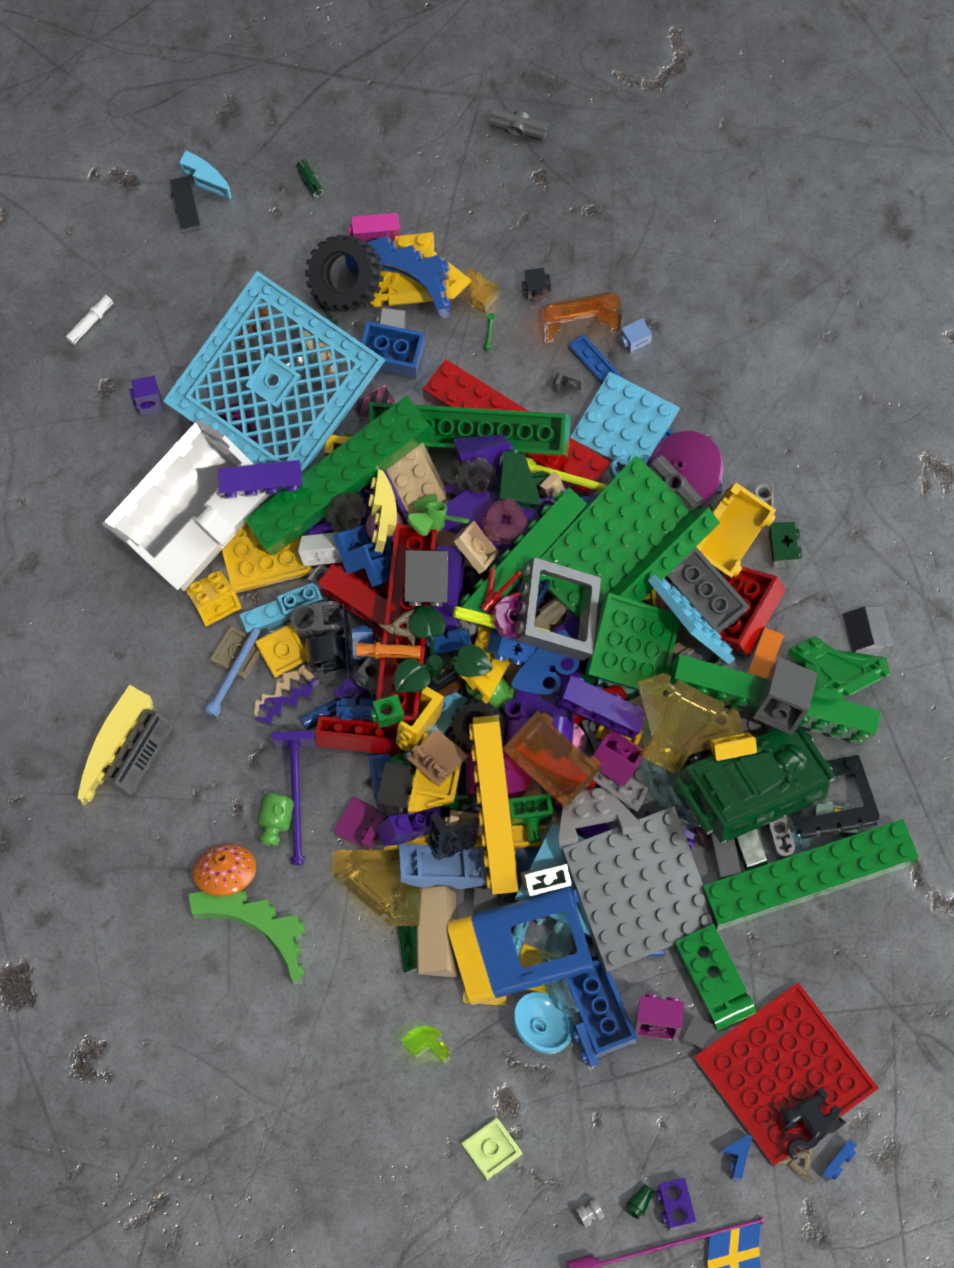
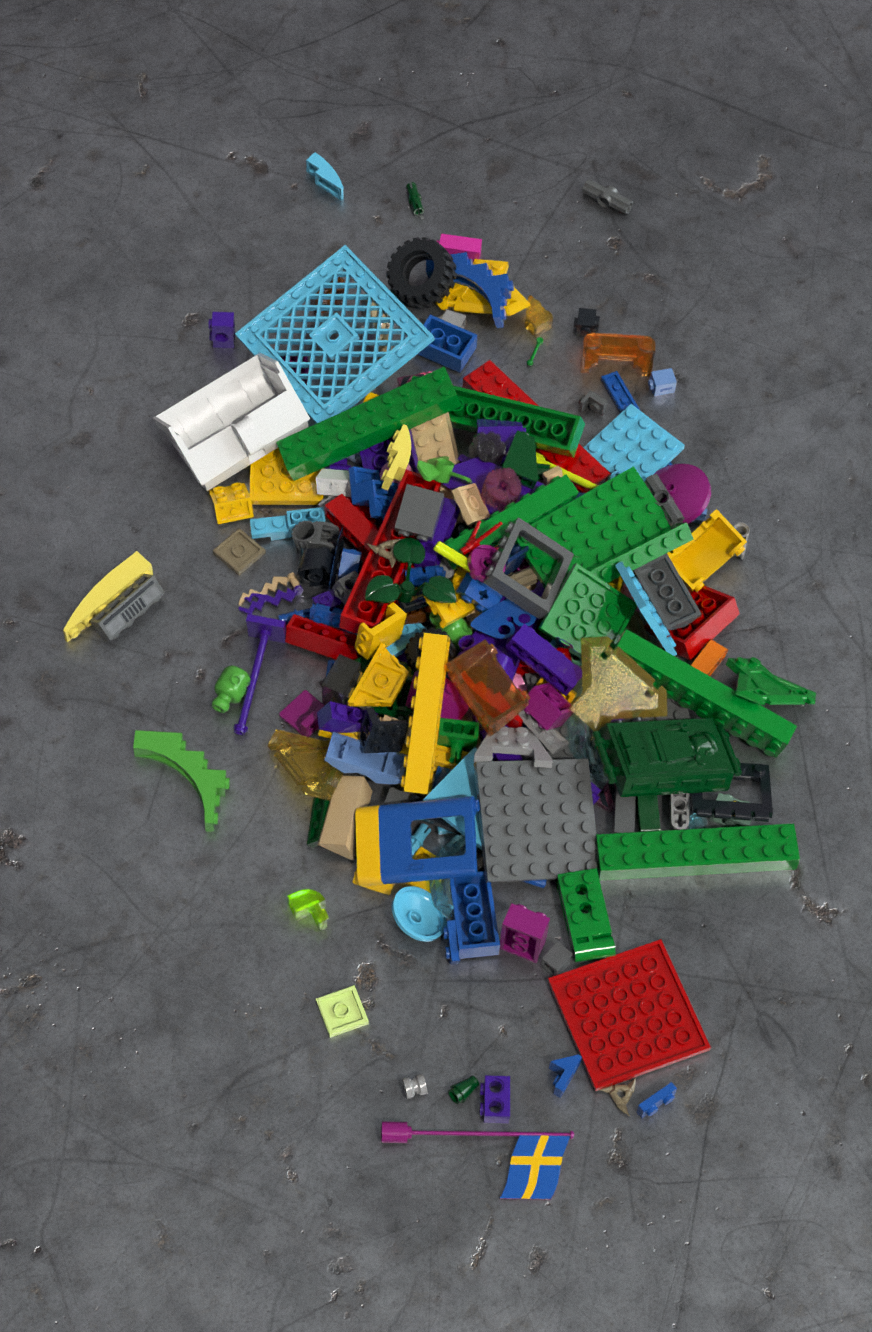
camera: 10 degrees right, 10 degrees down
white pin [65,295,114,345] -> none
black tile [170,176,201,232] -> none
orange dish [192,843,256,896] -> none
medium blue piece [203,627,260,718] -> none
dark purple brick [217,460,303,499] -> none
yellow tile [255,624,307,679] -> none
clear smoke plant [325,492,367,531] -> none
orange pin [356,642,420,659] -> none
green brick [370,695,404,728] -> none
medium nougat hinge [407,728,468,787] -> none
brick [520,862,572,896] -> none
yellow slope [708,732,757,761] -> none
dark grey slope [753,657,817,735] -> none
dark green brick [769,521,802,568] -> none
black animal [778,1087,846,1160] -> none
black slope [843,606,893,652] -> none

